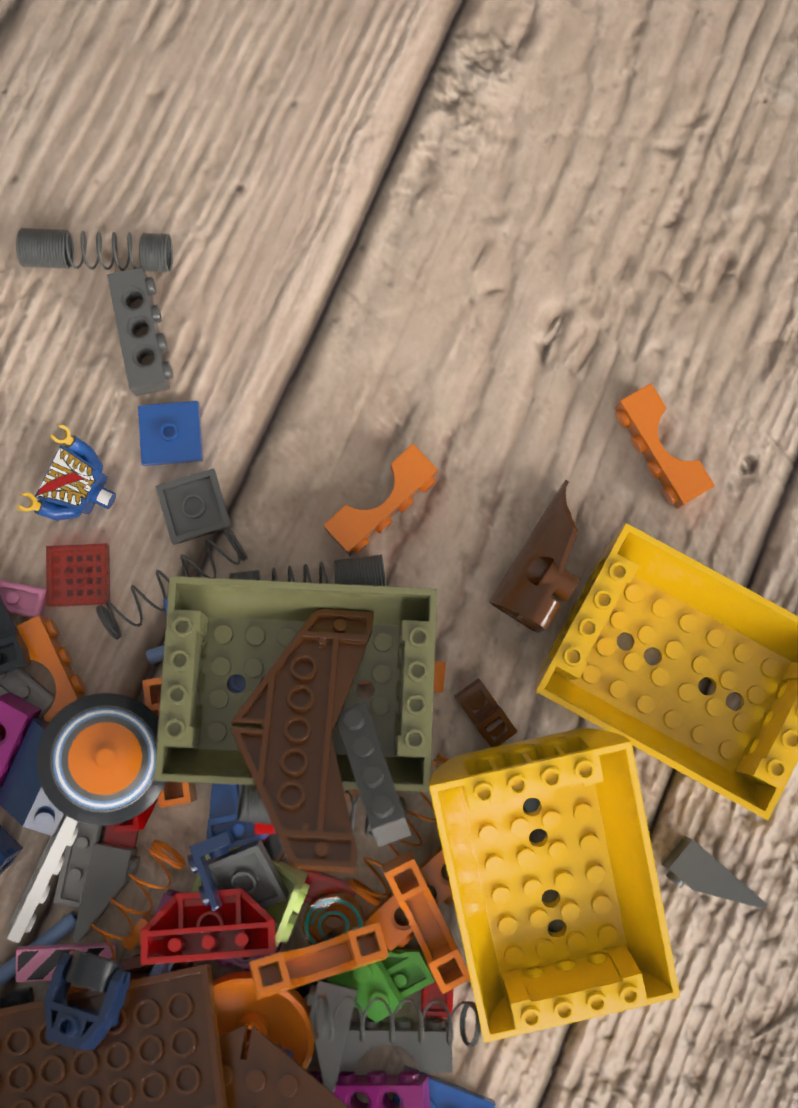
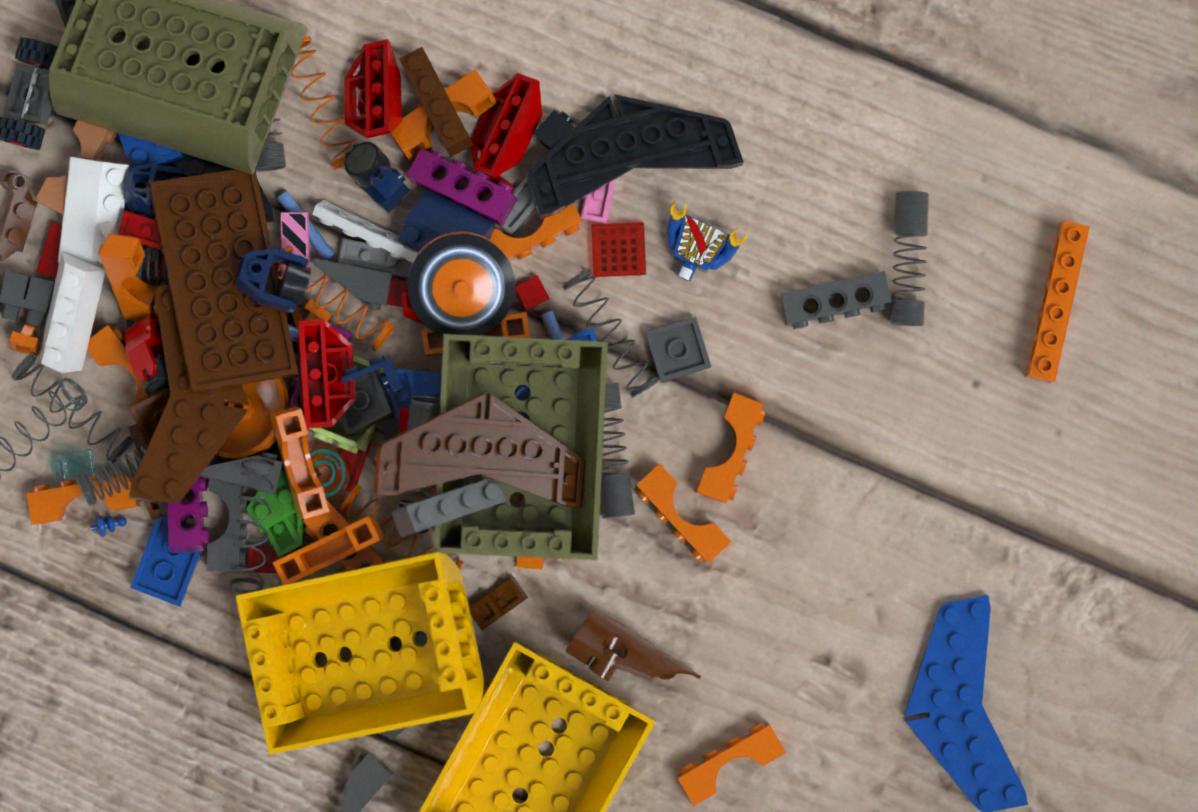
camera: 90 degrees right, 5 degrees up
blue plate [138,401,203,466] -> none
none -> red tile [515,275,550,311]
none -> orange arch [696,393,766,504]
none -> blue wing [904,595,1028,812]
none -> orange brick [1025,220,1090,383]

